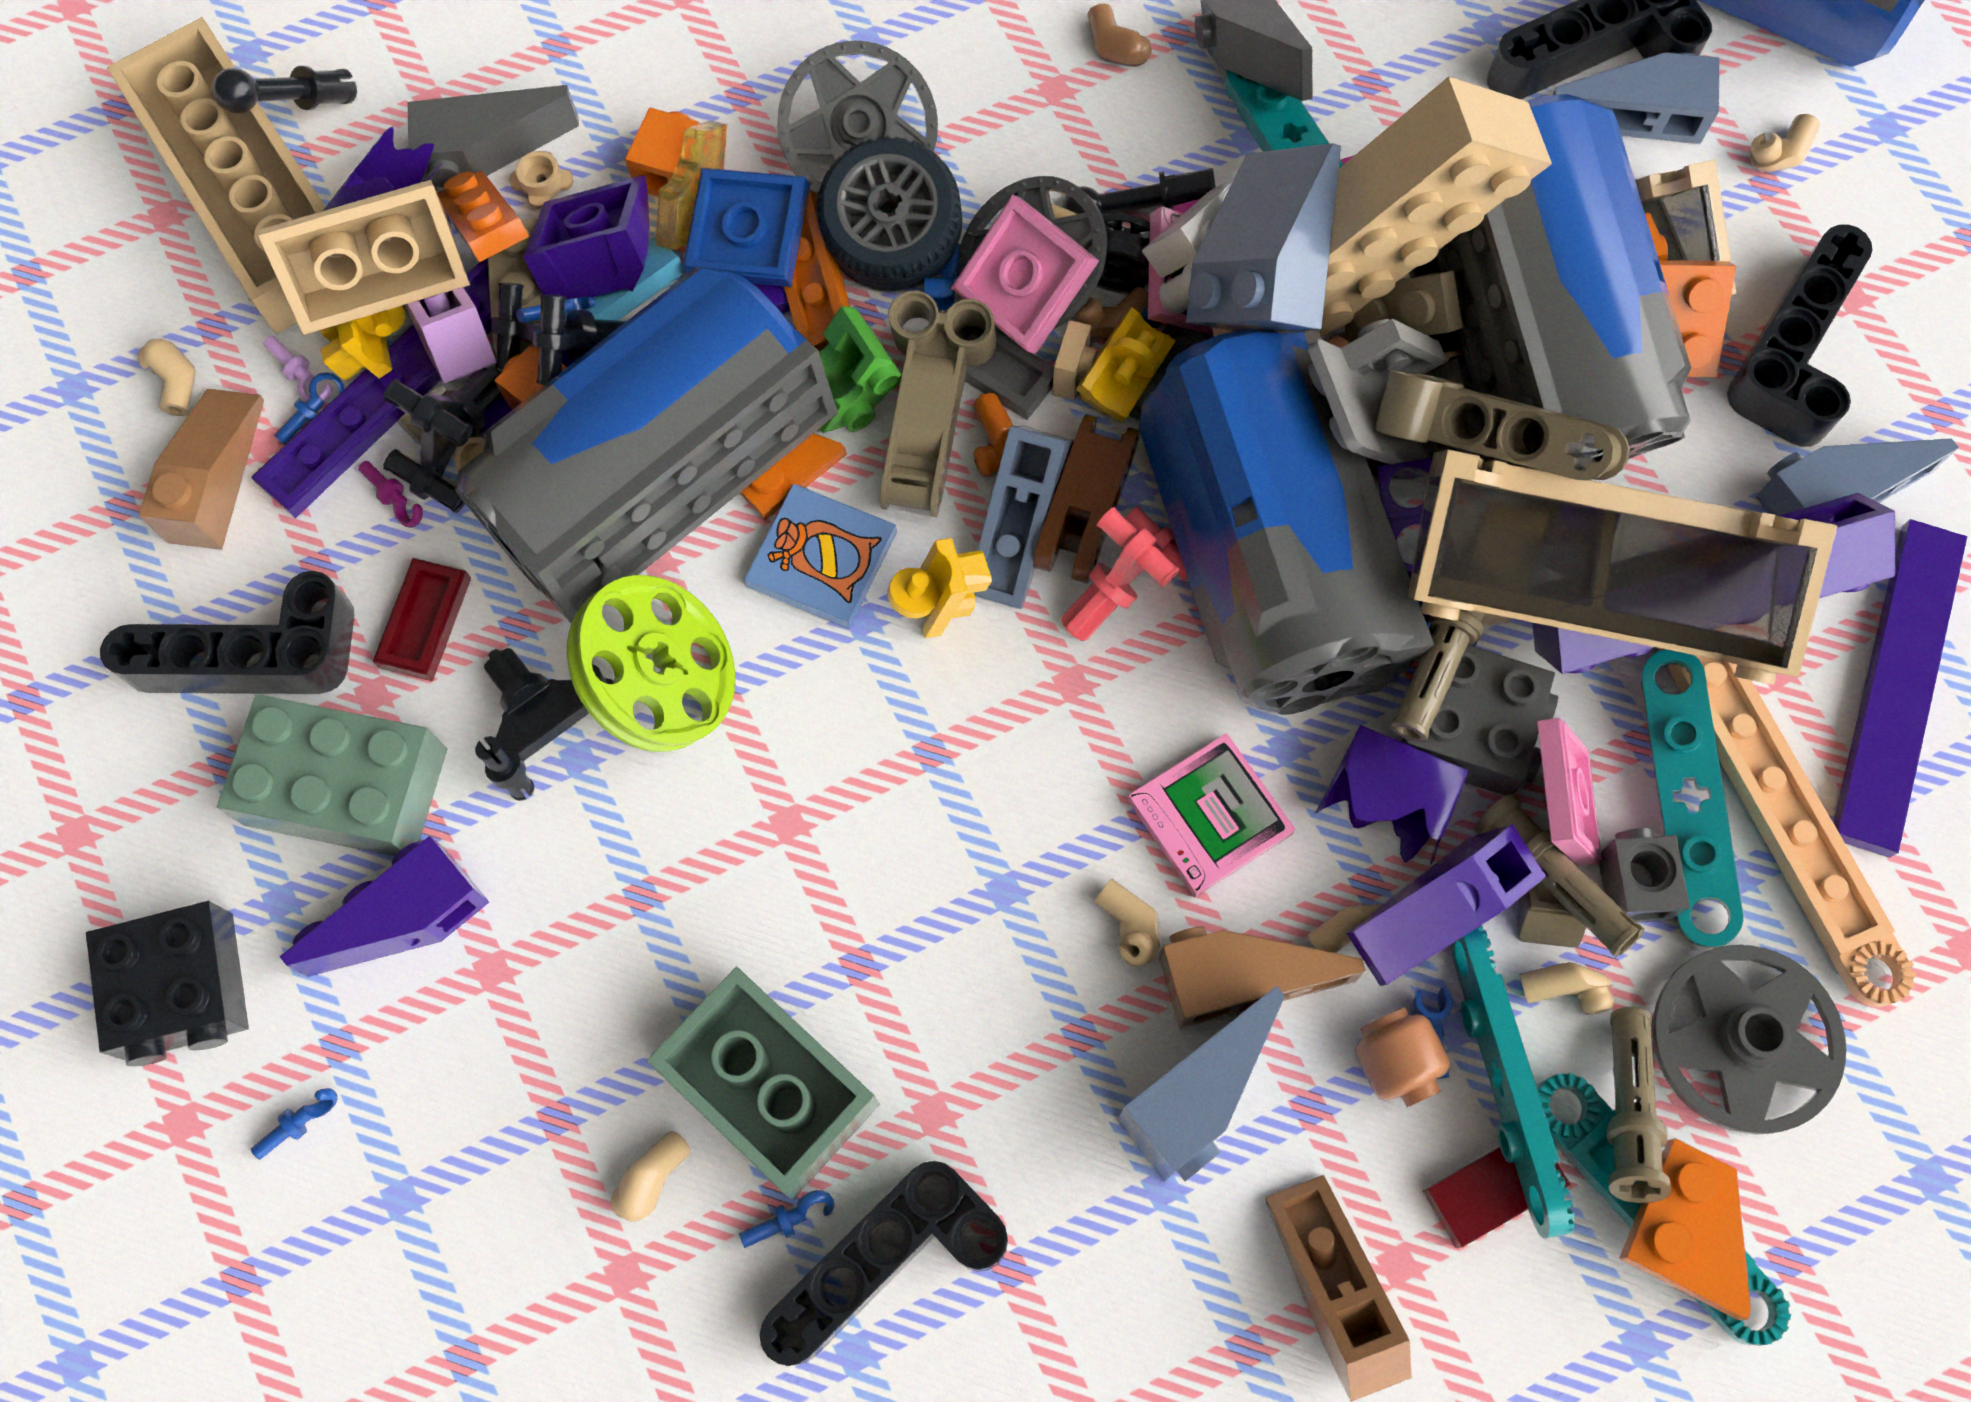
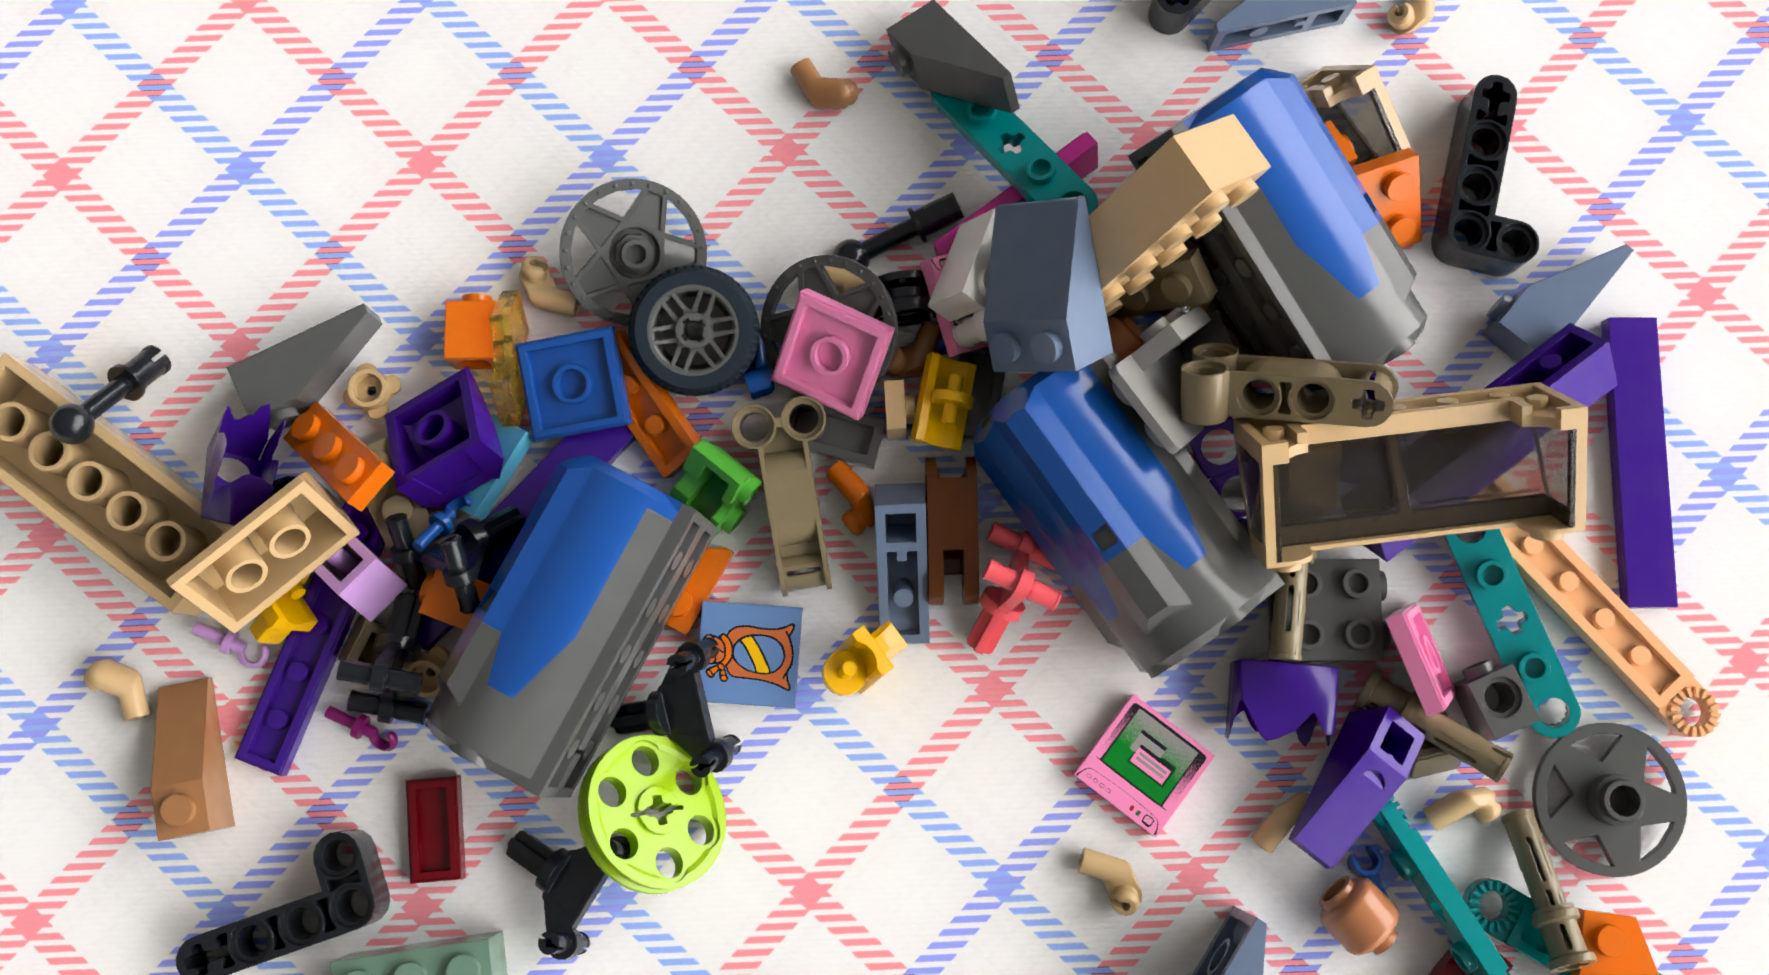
camera: 25 degrees left, 10 degrees up
blue hand [274,372,345,444] -> none
medium nougat slope [1159,926,1366,1028] -> none
none -> tan arm [519,256,581,317]
none -> black axle [610,637,742,778]

